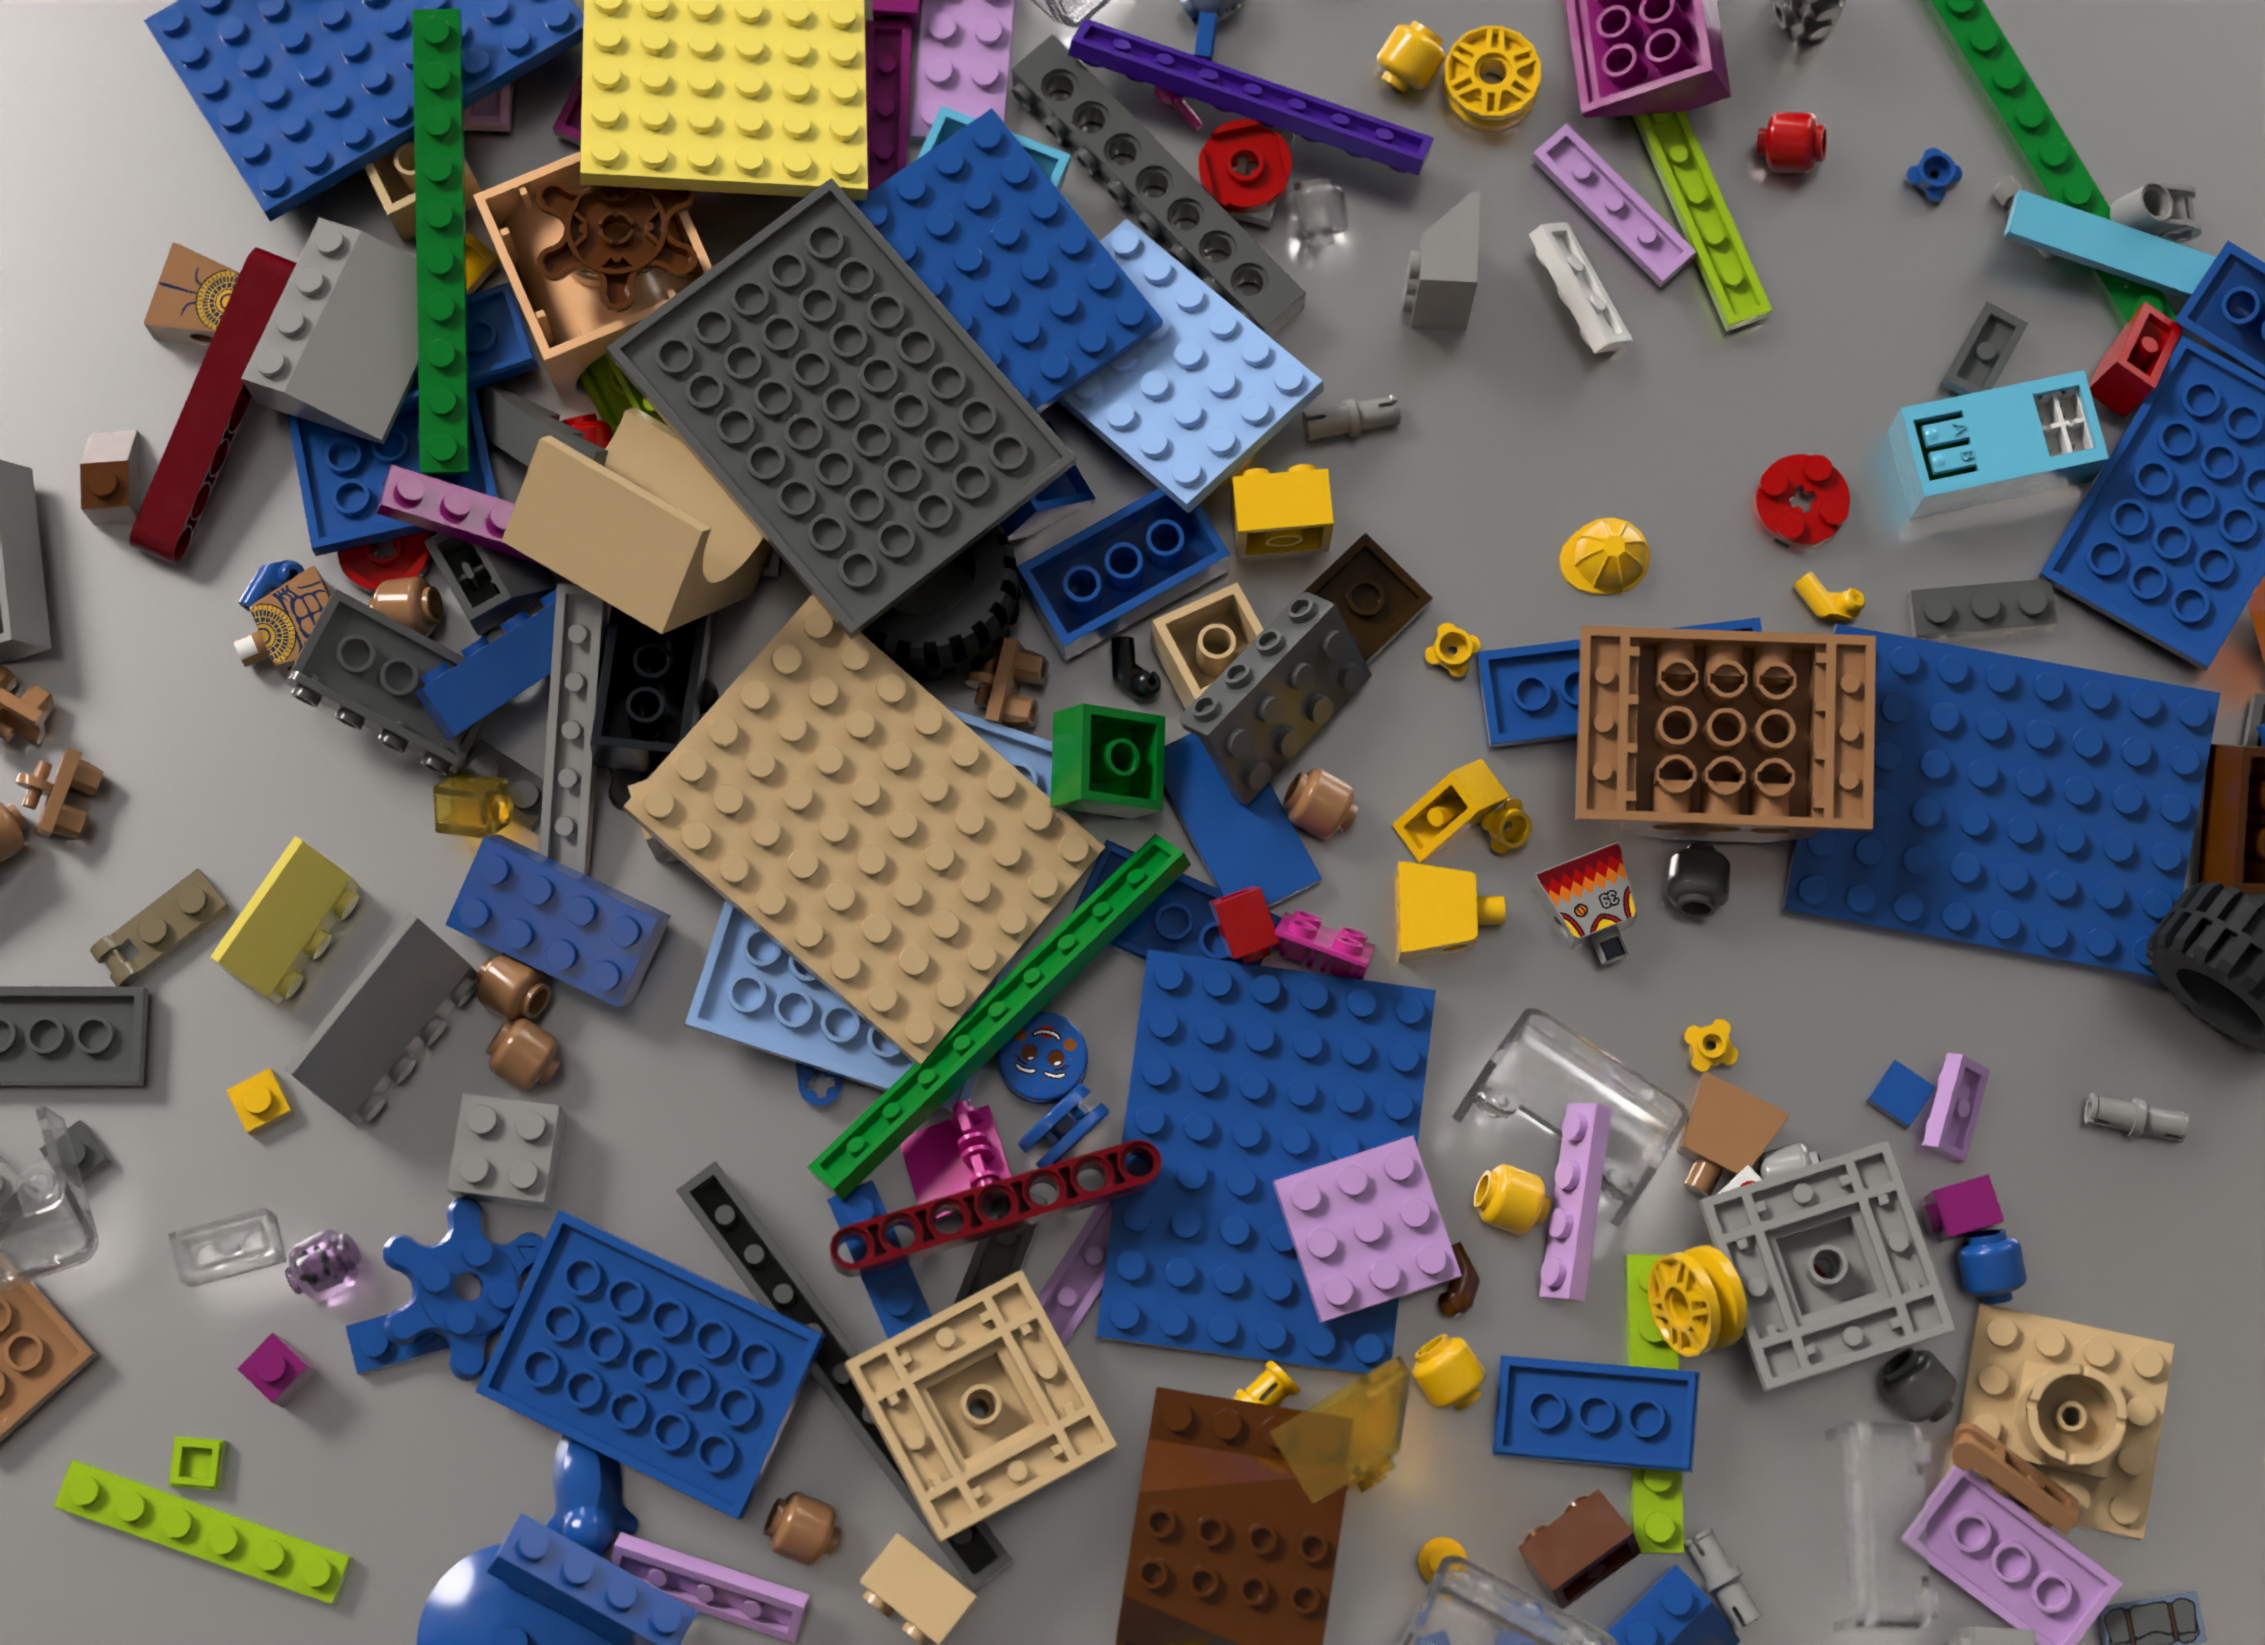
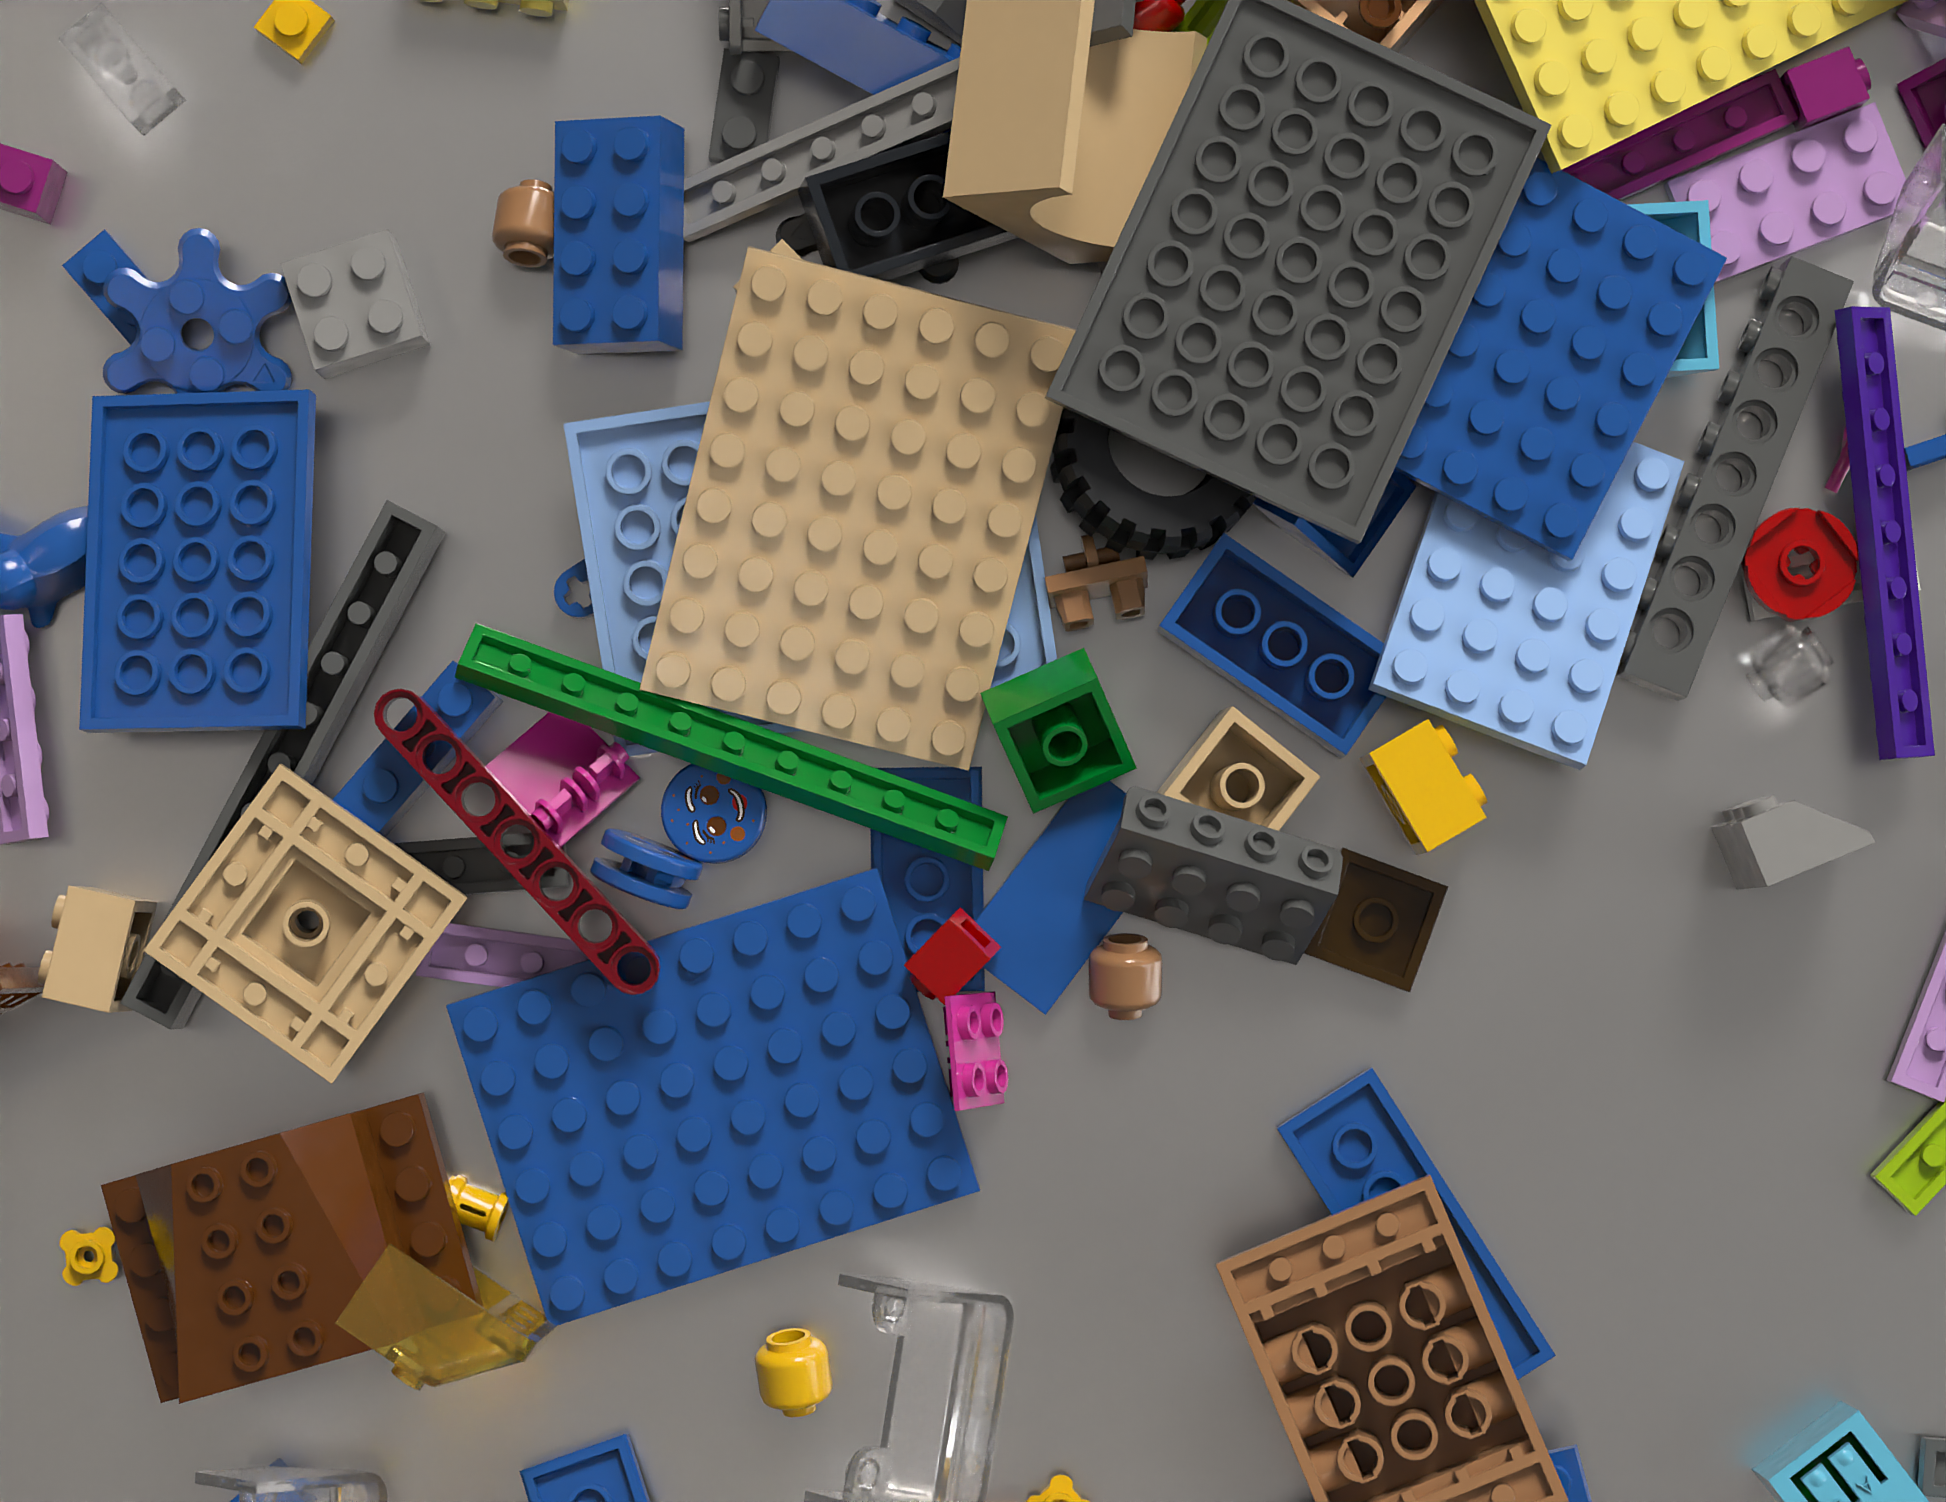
camera: 70 degrees right, 10 degrees up
light grey slope [284,912,477,1127] -> none
clear purple head [285,1229,363,1302] -> none
clear yellow brick [433,772,513,838] -> none
medium nougat head [485,1018,561,1091] -> none
medium nougat head [763,1492,842,1566] -> none
black arm [1111,636,1161,700] -> none
lavender plate [1272,1135,1462,1324] -> none
light grey pin [1302,395,1401,441] -> none
yellow slope [1392,758,1510,863] -> none
yellow torso [1395,862,1506,961] -> none
yellow head [1412,1334,1486,1411] -> none
yellow plate [1418,1537,1468,1588] -> none
yellow plate [1425,623,1481,678] -> none
reddish brown arm [1438,1242,1480,1317] -> none
yellow plate [1481,797,1532,854] -> none
white plate [1529,222,1633,354] -> none
torso [1530,841,1637,965] -> none
lavender plate [1539,1103,1612,1302] -> none
yellow piece [1559,517,1650,595] -> none
dark grey head [1666,843,1731,918] -> none
red plate [1753,454,1850,550] -> none
yellow arm [1793,572,1865,622] -> none

